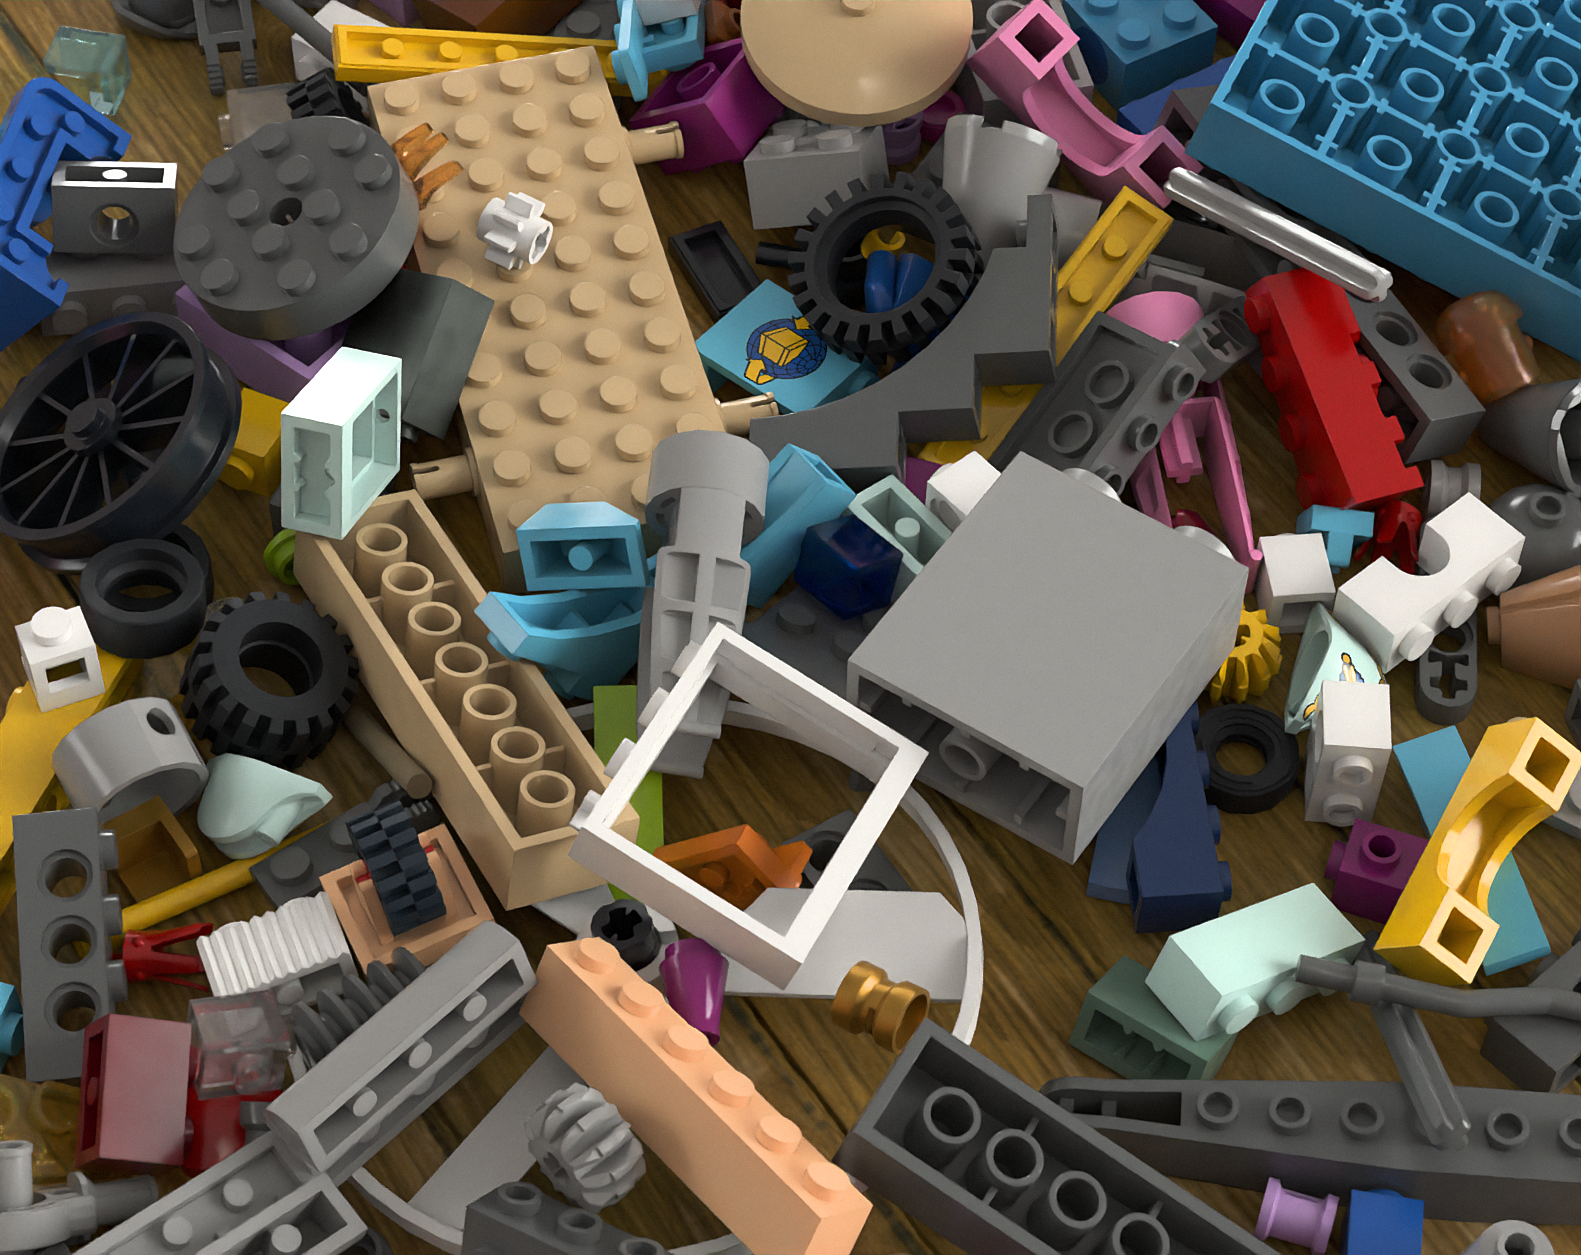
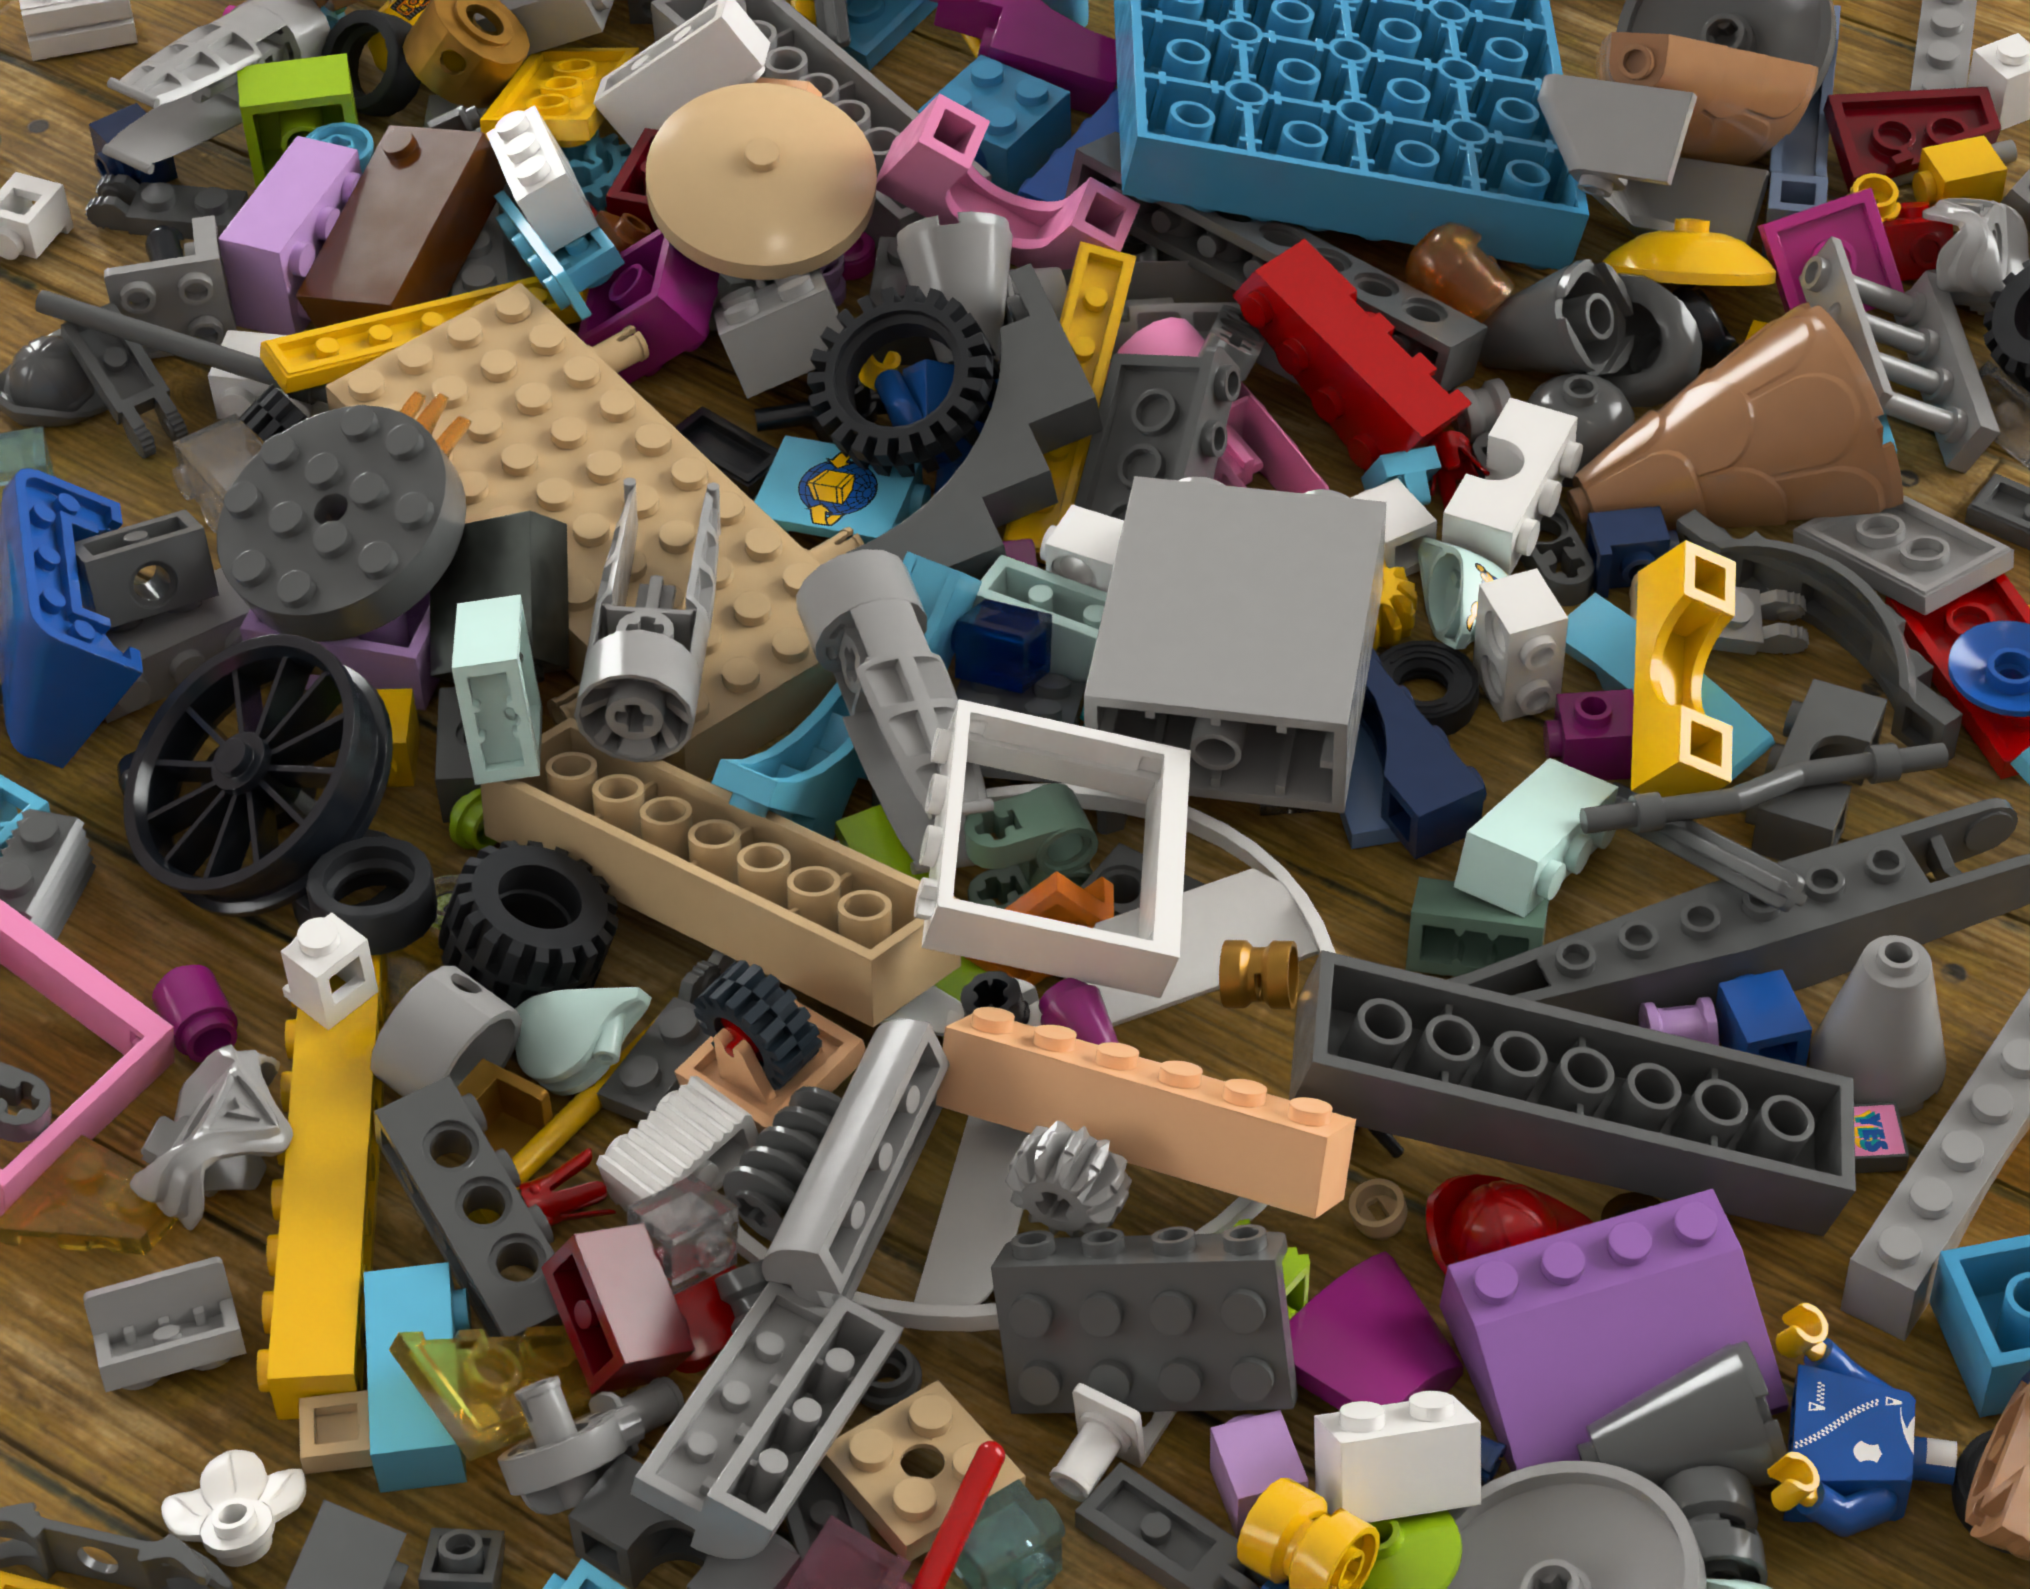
camera: 20 degrees left, 5 degrees down
dark tan bar [342,704,432,799] -> none
white gear [476,192,553,270] -> none
medium azure slope [515,501,651,591] -> none
light grey axle [1164,167,1393,303] -> none
none -> light grey piece [574,478,721,762]
none -> sand green piece [964,783,1099,909]
none -> dark blue brick [1585,506,1679,598]

